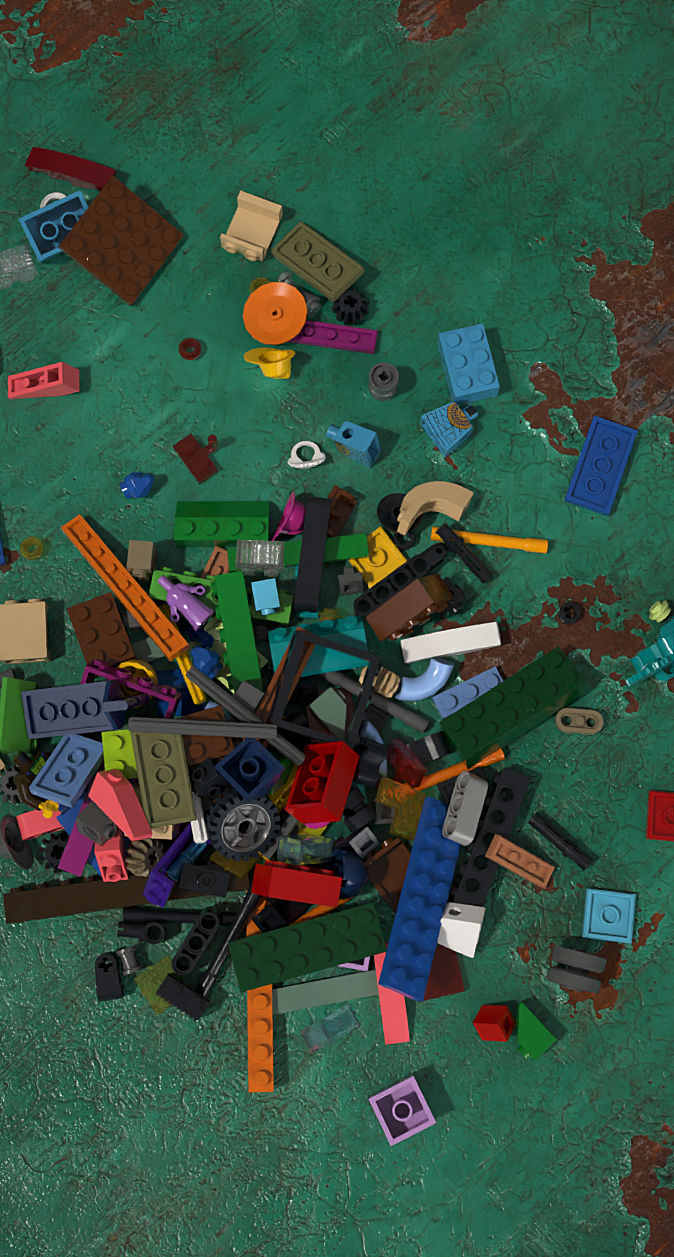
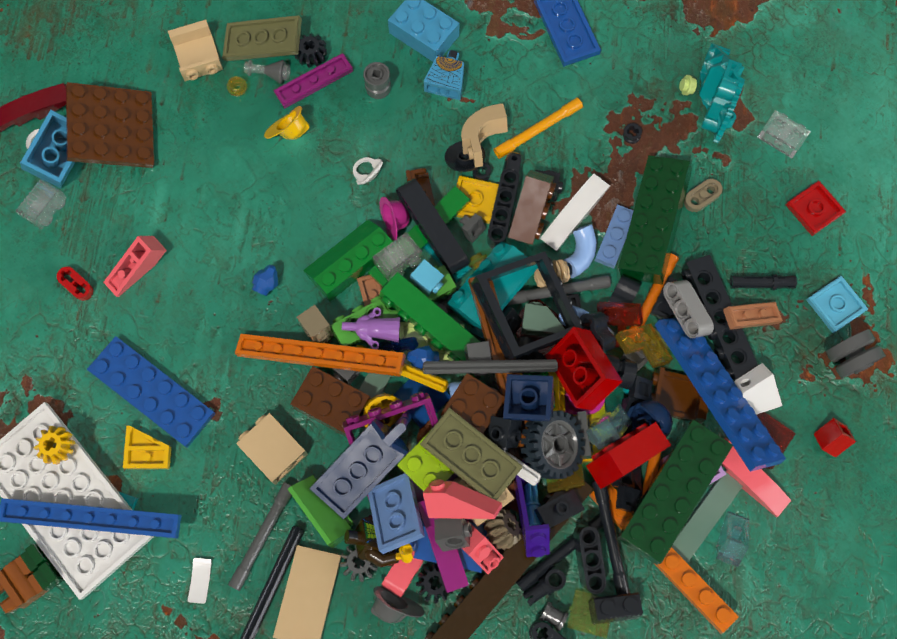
camera: 40 degrees left, 5 degrees down
clear yellow plate [20,537,44,560] -> none
dark grey axle [128,717,277,739] -> none
clear red plate [172,434,218,484] -> none
clear red plate [178,338,201,360] -> none
orange piece [243,282,307,345] -> none
dark azure torso [326,421,382,469] -> none
lavender brick [368,1074,436,1146] -> none
black pin [435,522,493,584] -> none
green slope [515,1002,557,1061] -> none

